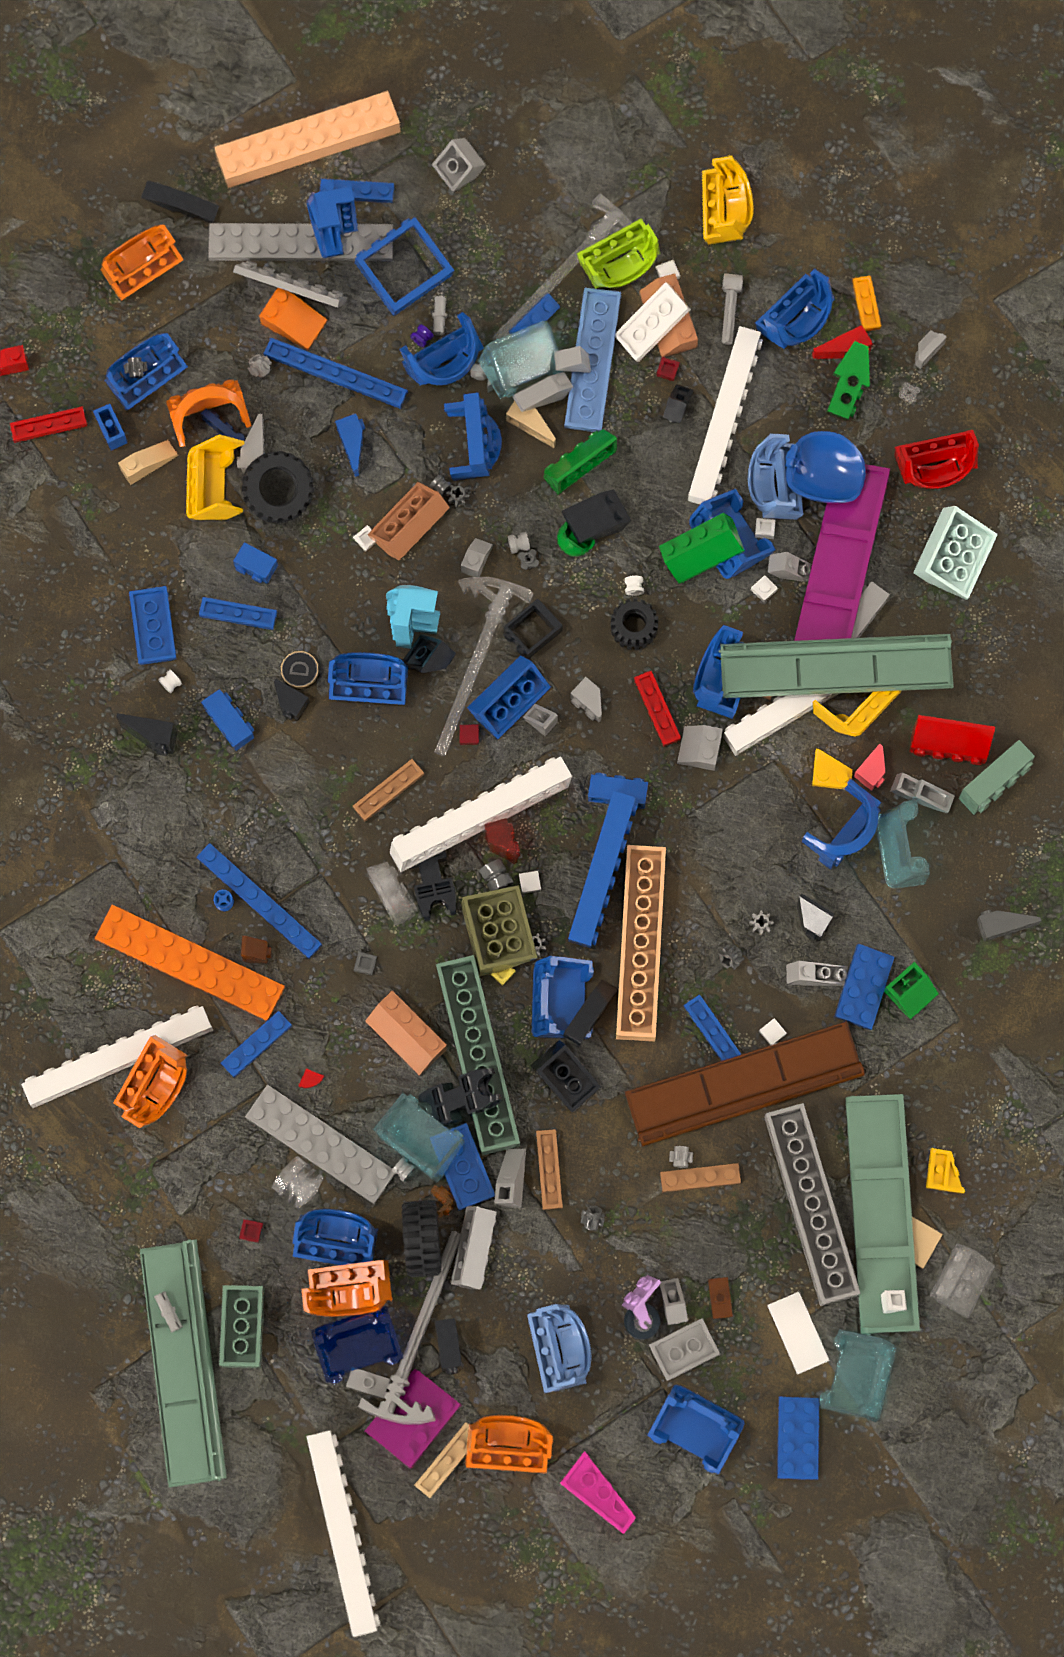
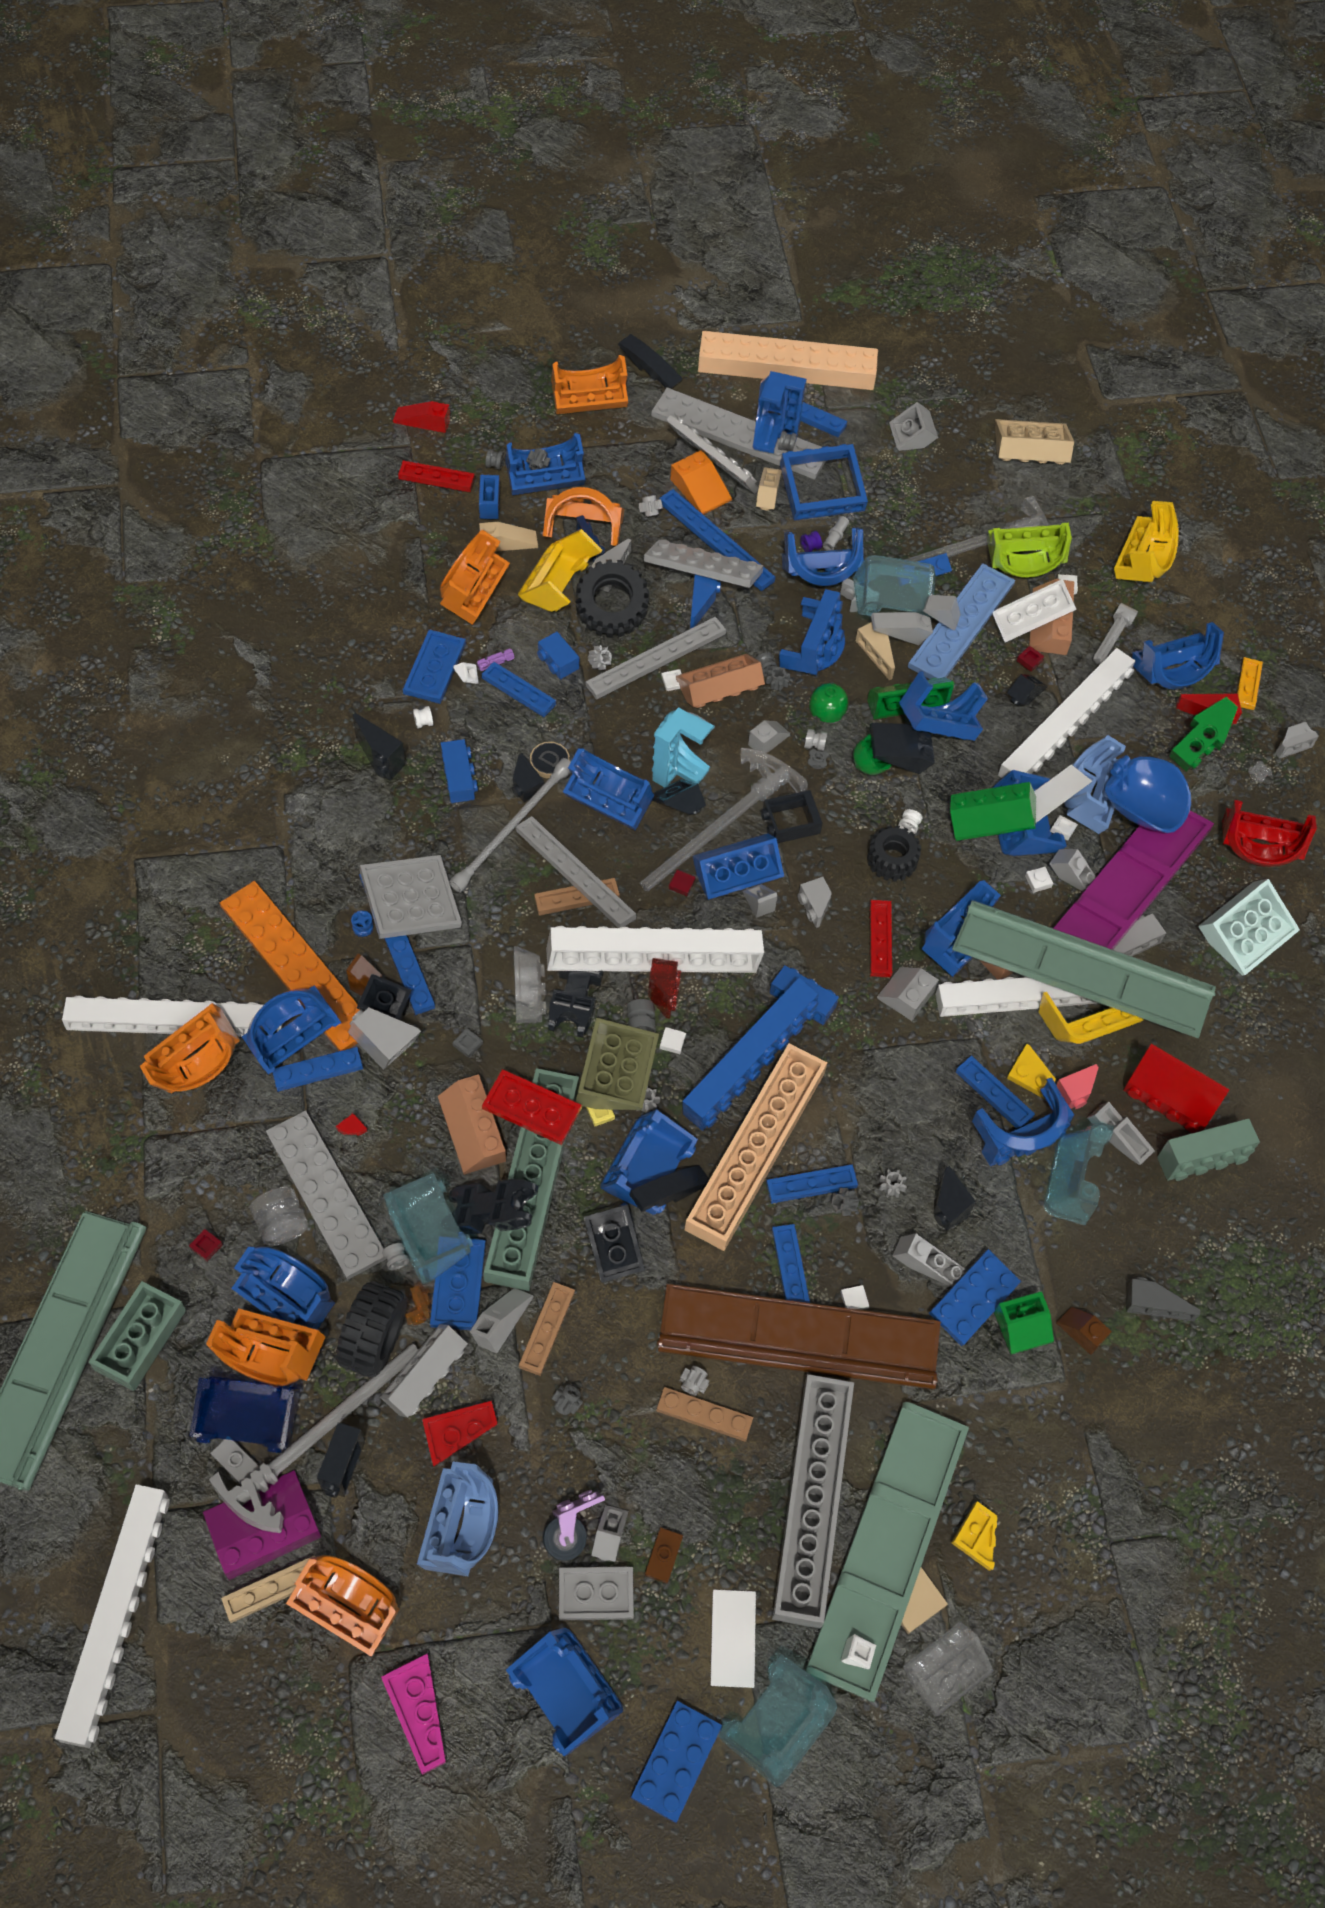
camera: 20 degrees right, 15 degrees down
light grey pin [154,1291,183,1333] -> none
none -> blue piece [242,985,341,1075]
none -> light grey slope [348,1008,421,1070]
none -> black slope [357,974,412,1020]
none -> light grey plate [359,855,462,939]
none -> red wing [422,1401,497,1467]
none -> orange piece [440,530,510,625]
none -> light grey hose [449,758,571,893]
none -> white slope [453,662,478,684]
none -> medium lavender axle [477,648,514,671]
none -> red plate [482,1069,582,1145]
none -> dark grey wheel [485,449,504,470]
none -> light grey plate [516,816,636,928]
none -> light grey plate [586,617,726,700]
none -> light grey gear [588,645,612,670]
none -> light grey plate [644,540,763,588]
none -> tan slope [756,467,782,510]
none -> blue plate [766,1164,858,1204]
none -> dark grey wheel [778,431,797,451]
none -> green cylinder [809,683,848,723]
none -> blue piece [899,671,988,741]
none -> blue plate [956,1056,1035,1129]
none -> tan slope [995,419,1074,464]
none -> white sticker [1034,765,1092,823]
none -> reddish brown slope [1056,1307,1112,1355]

